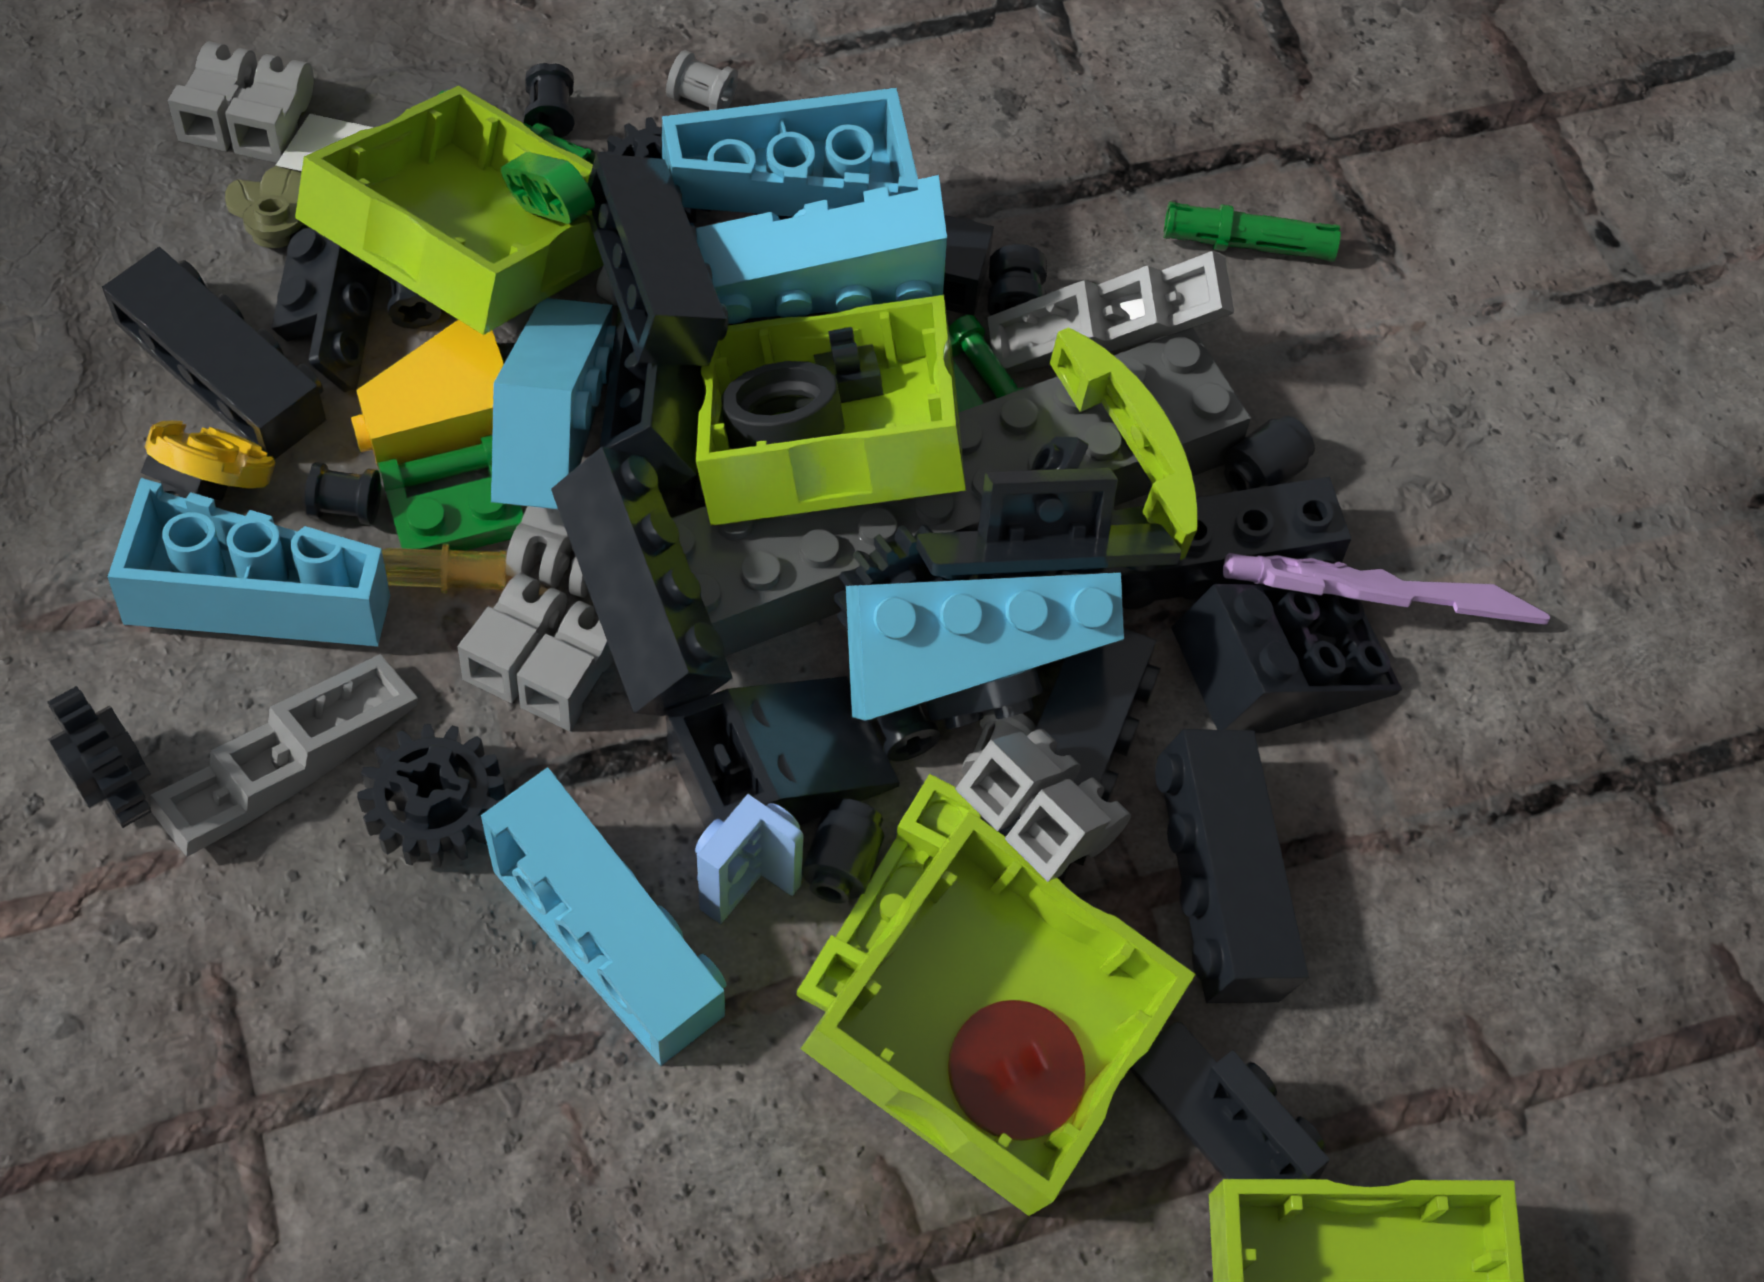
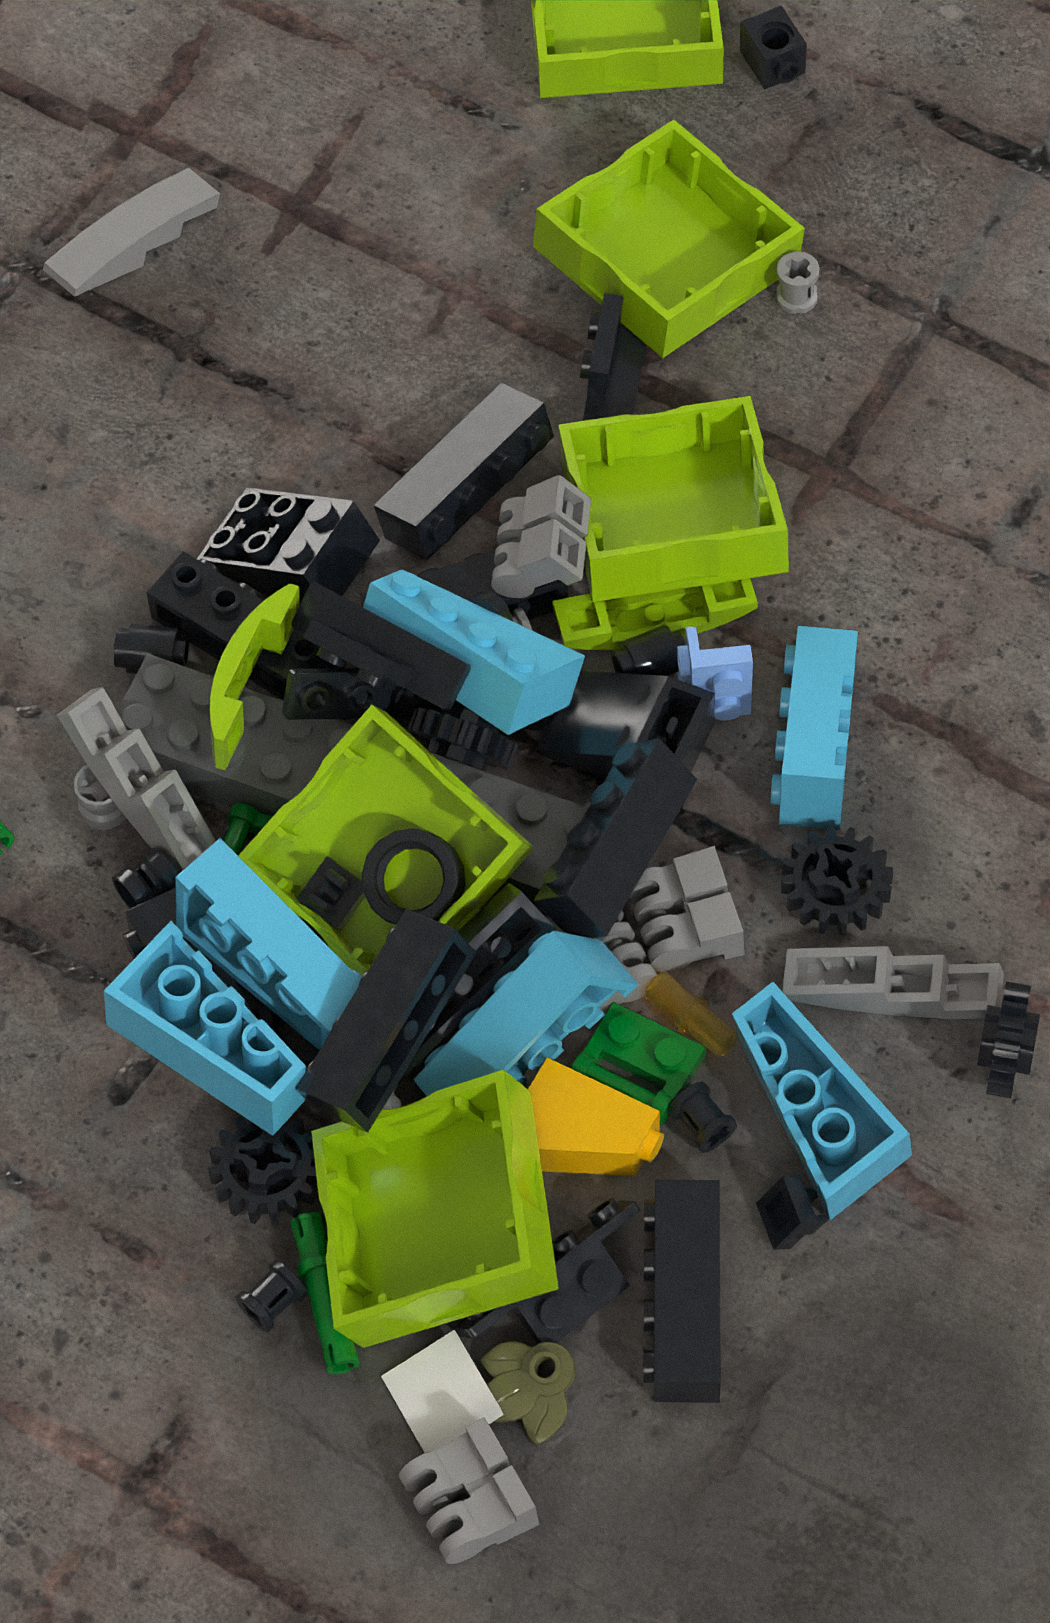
camera: 125 degrees left, 0 degrees up
yellow tile [145,420,275,488] -> none
green beam [501,152,595,224] -> none
light grey bush [666,50,738,111] -> none
clear red piece [948,1000,1086,1141] -> none
lavender sword [1223,553,1550,625] -> none

